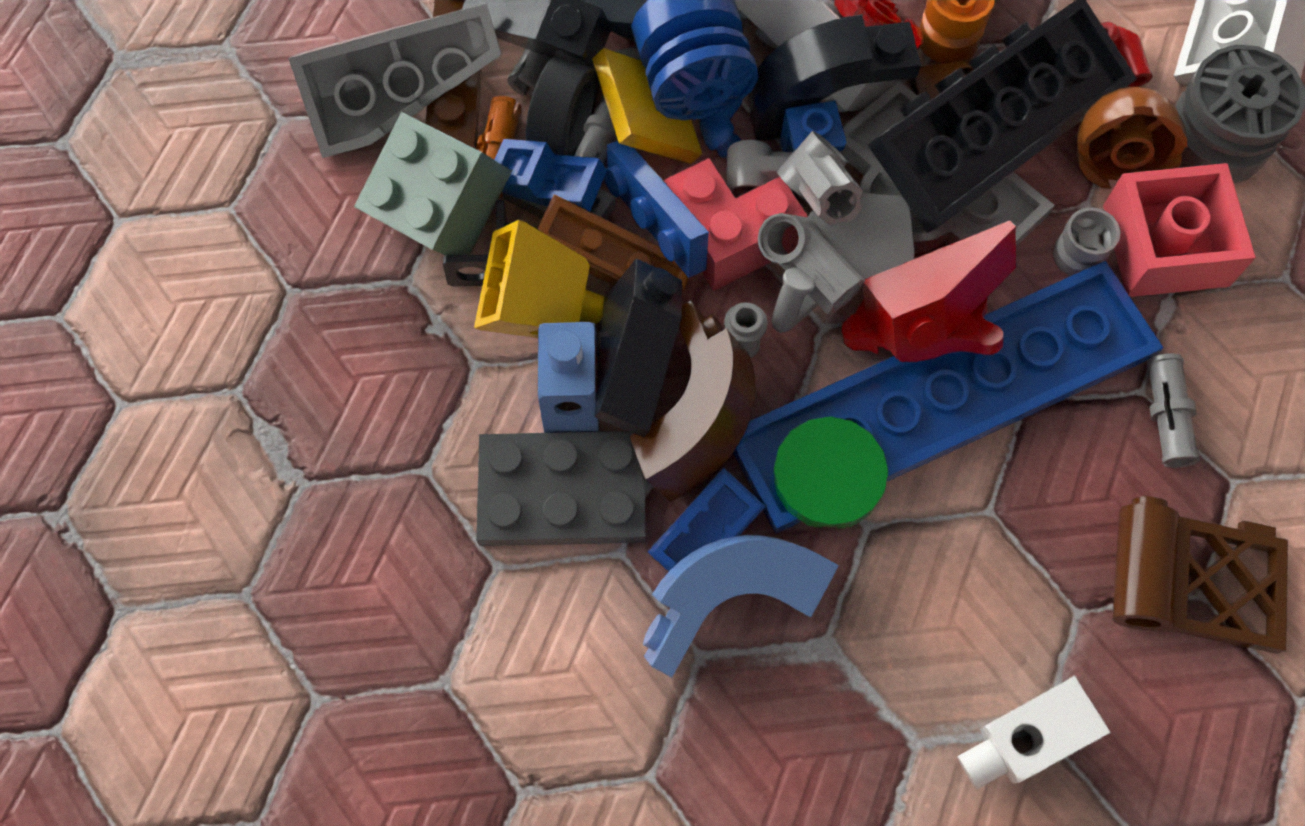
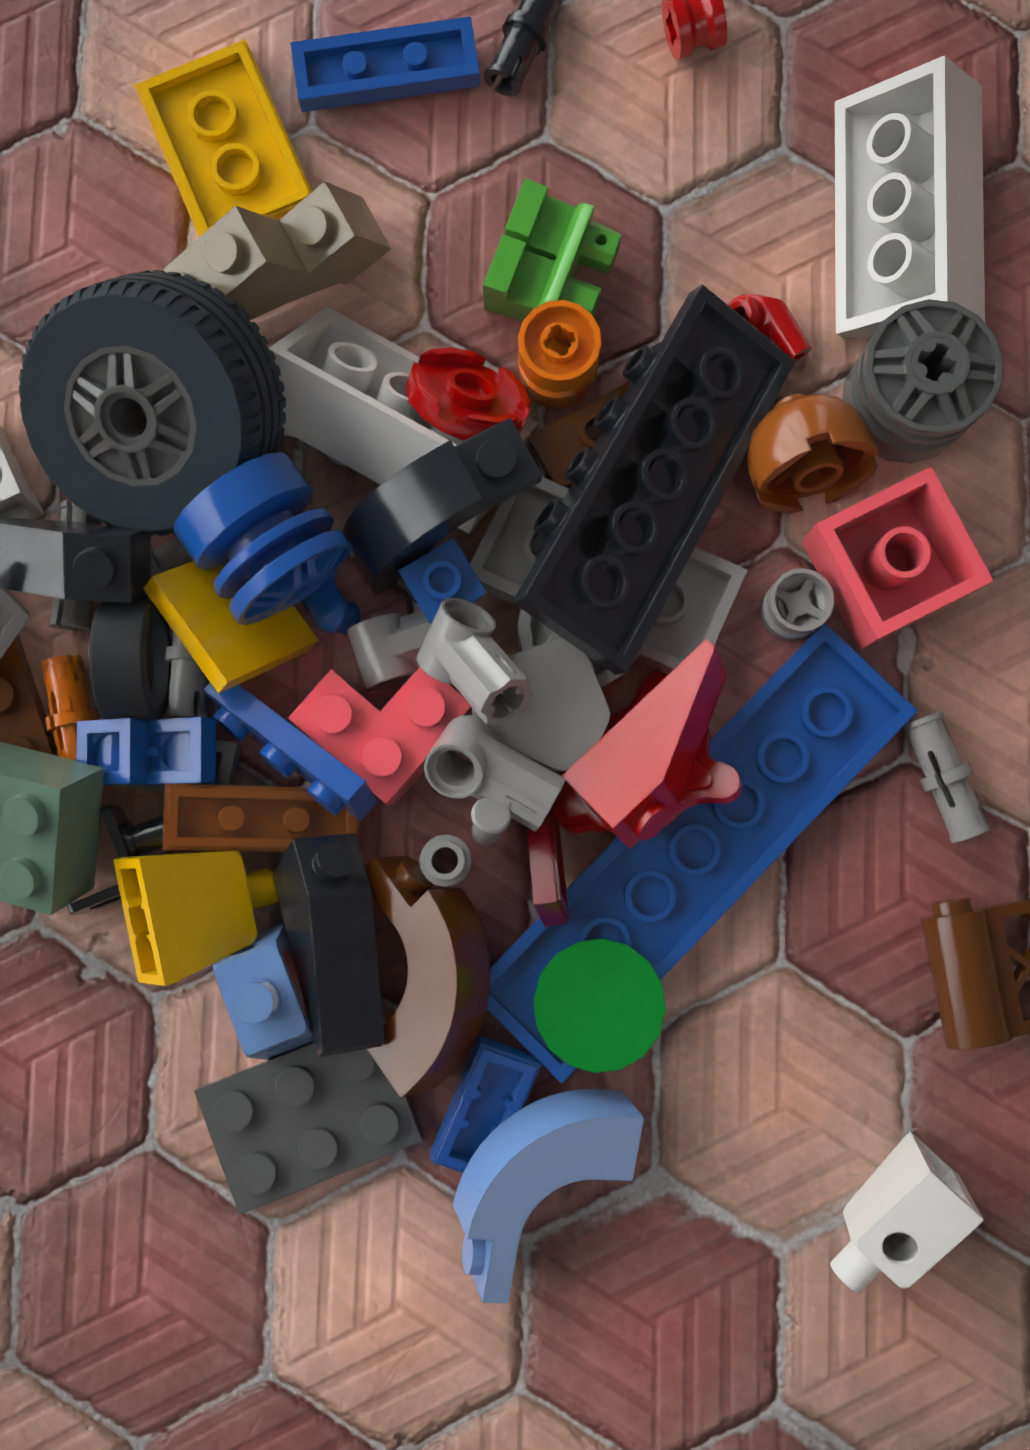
camera: 20 degrees left, 15 degrees up
none -> dark red tile [527,799,570,927]

